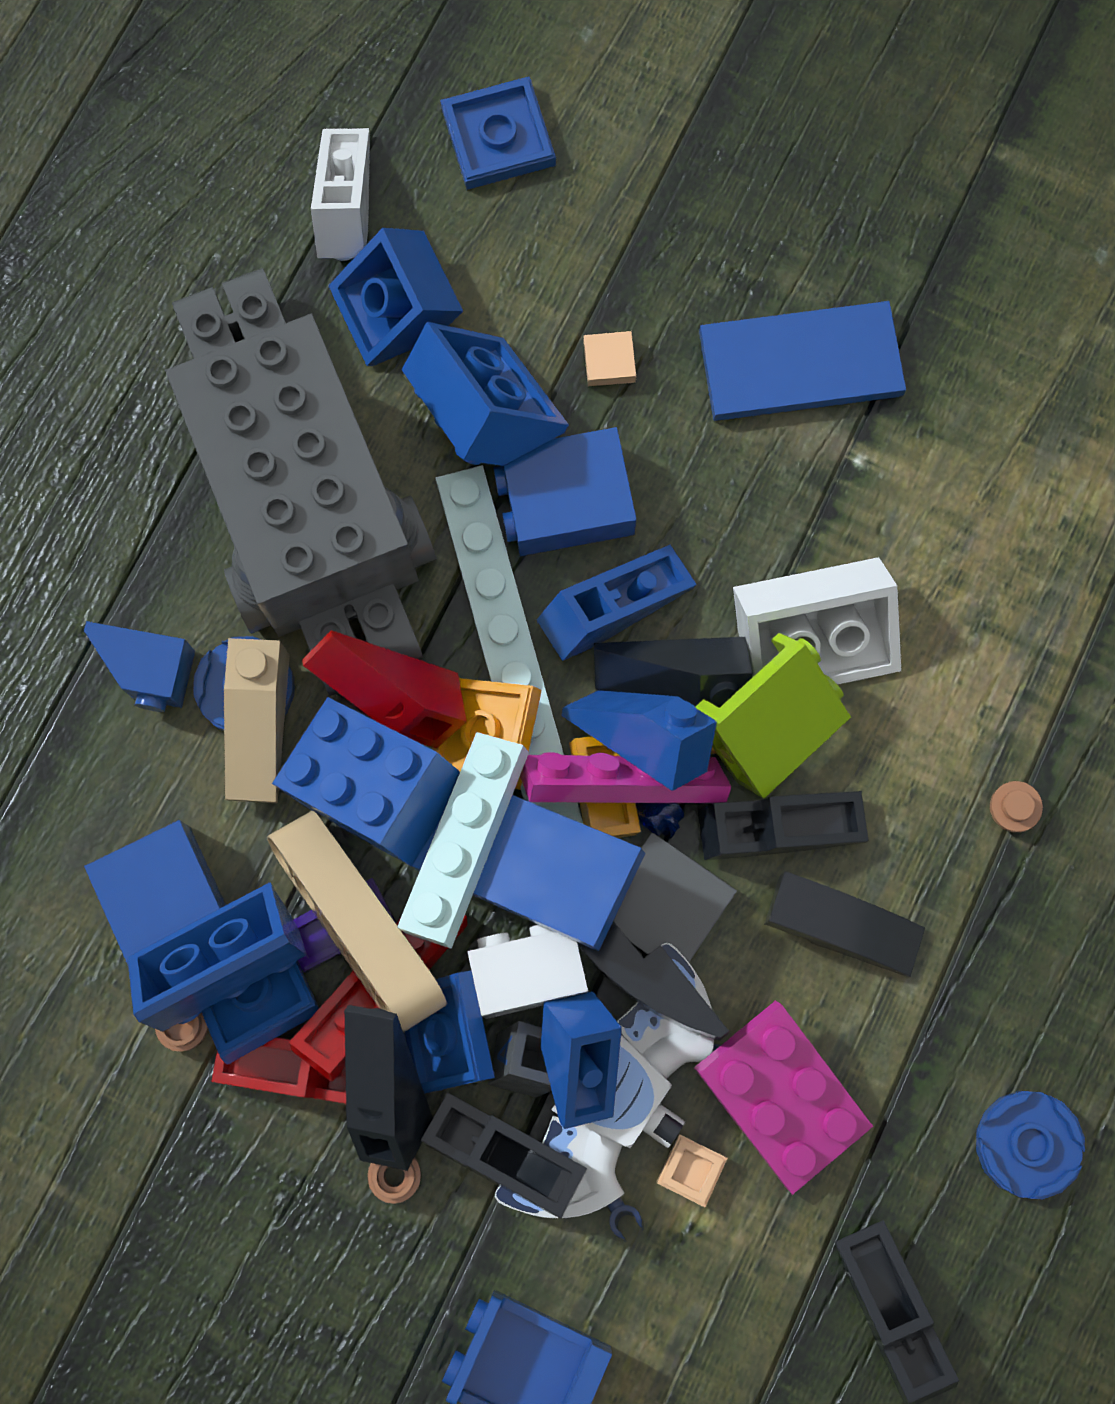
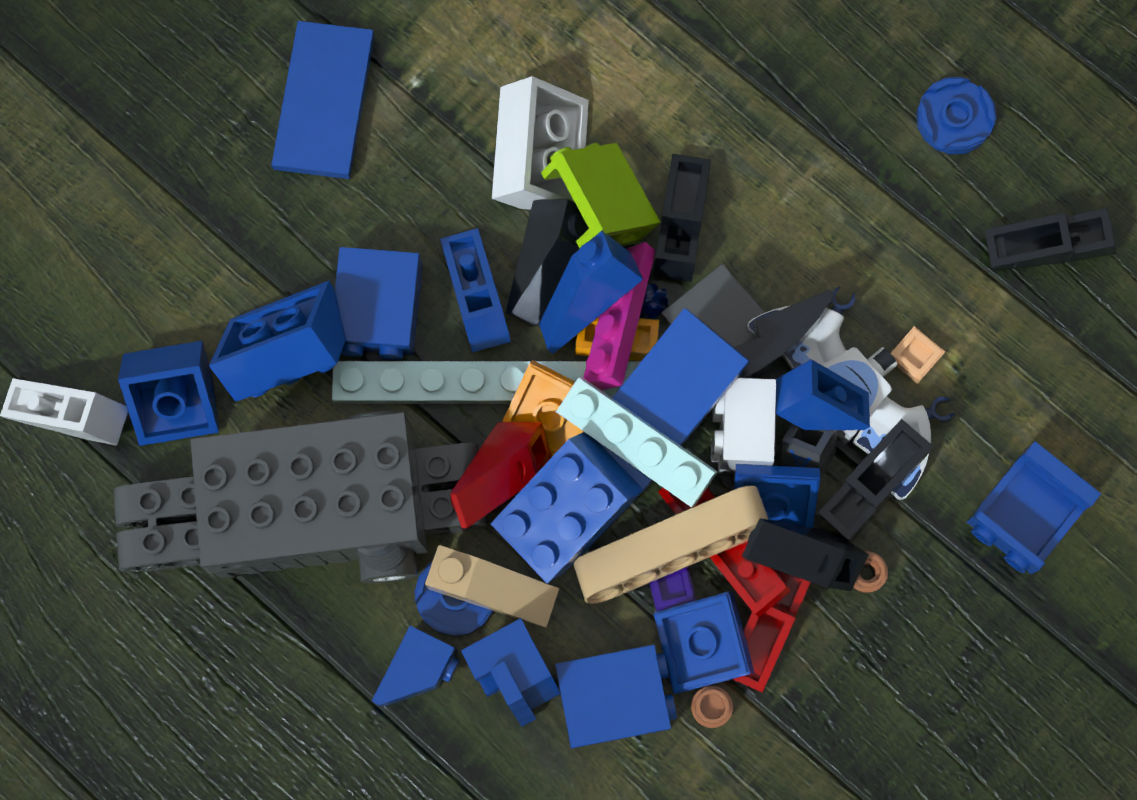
camera: 70 degrees left, 0 degrees up
blue slope [127,882,306,1032] -> none
blue tile [440,76,556,190] -> none
light nougat tile [583,331,636,387] -> none
dark pink plate [694,1000,873,1195] -> none
black slope [764,871,925,977] -> none
nougat plate [990,781,1043,833] -> none
none -> blue plate [461,618,561,727]

